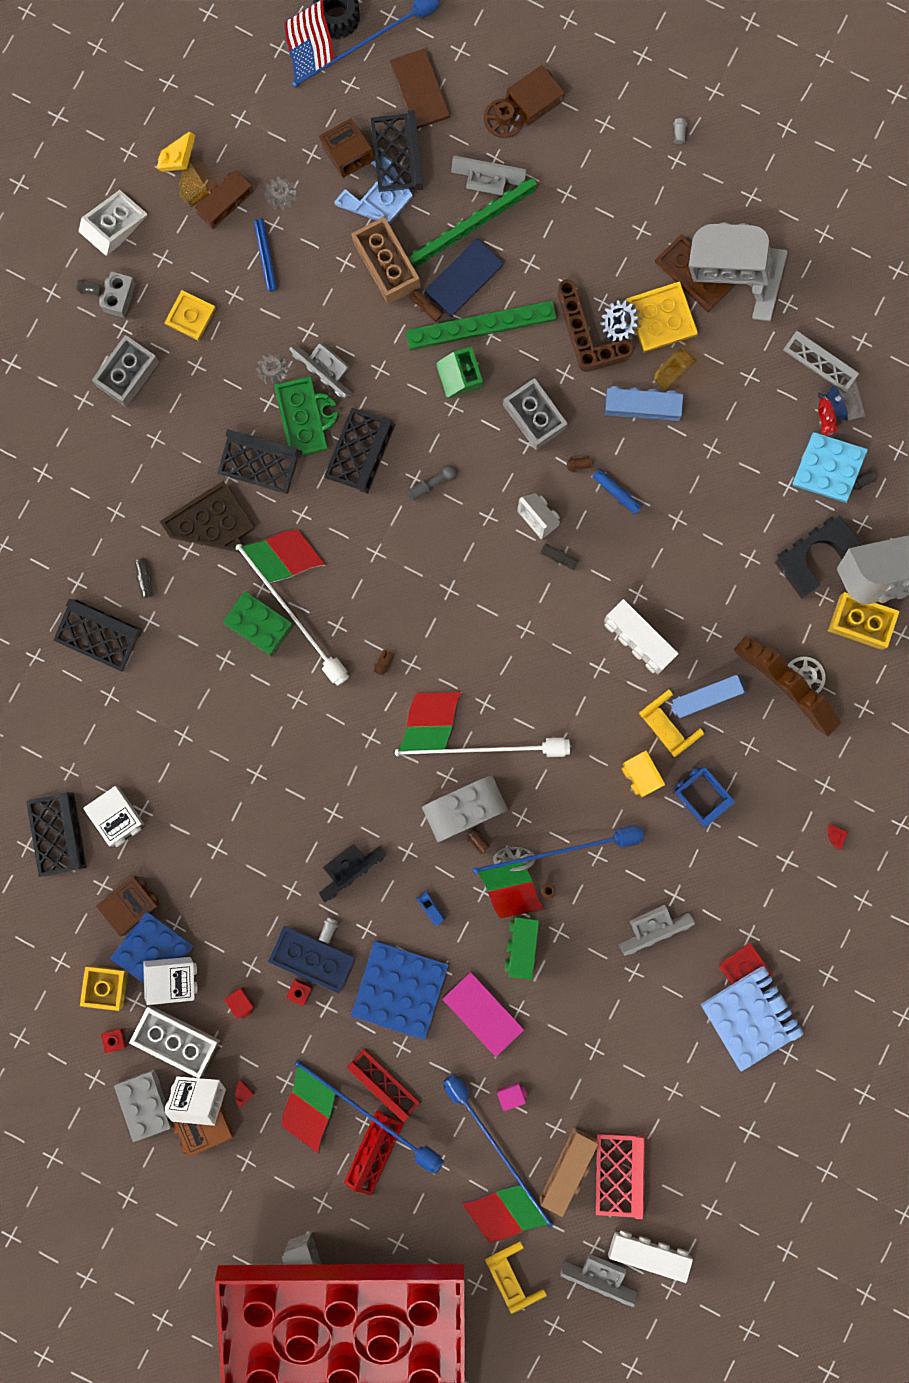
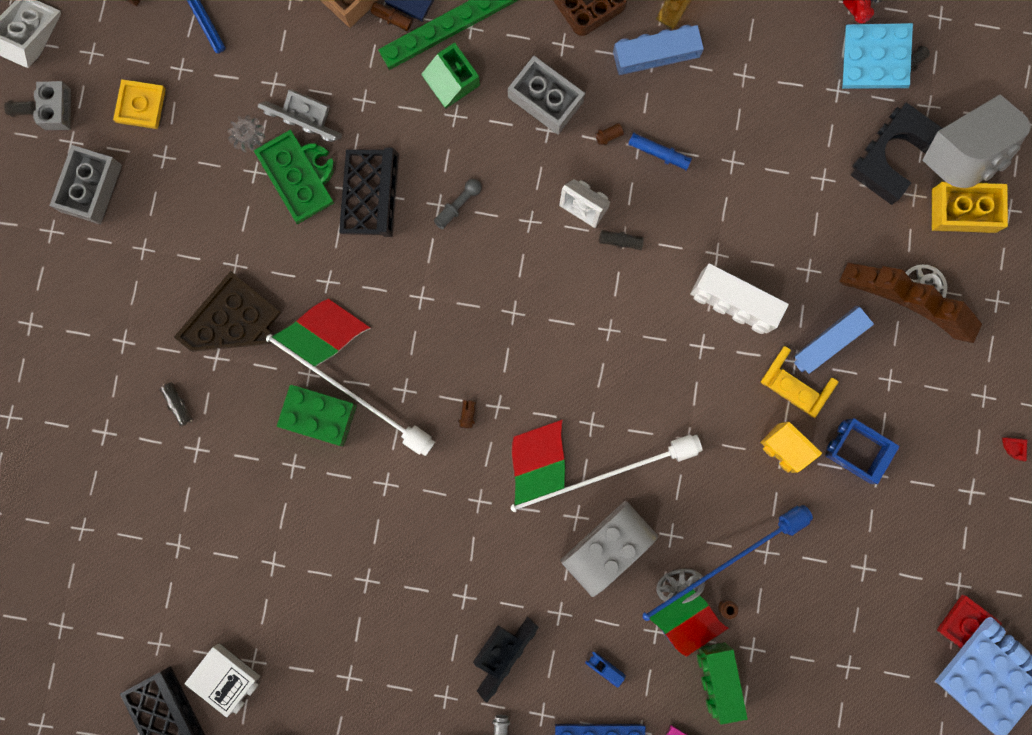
camera: 20 degrees left, 0 degrees up
black fence [53,599,143,672] -> none
black fence [217,429,302,494] -> none
reddish brown pin [466,829,490,854] -> none
light grey bracket [618,905,695,956] -> none

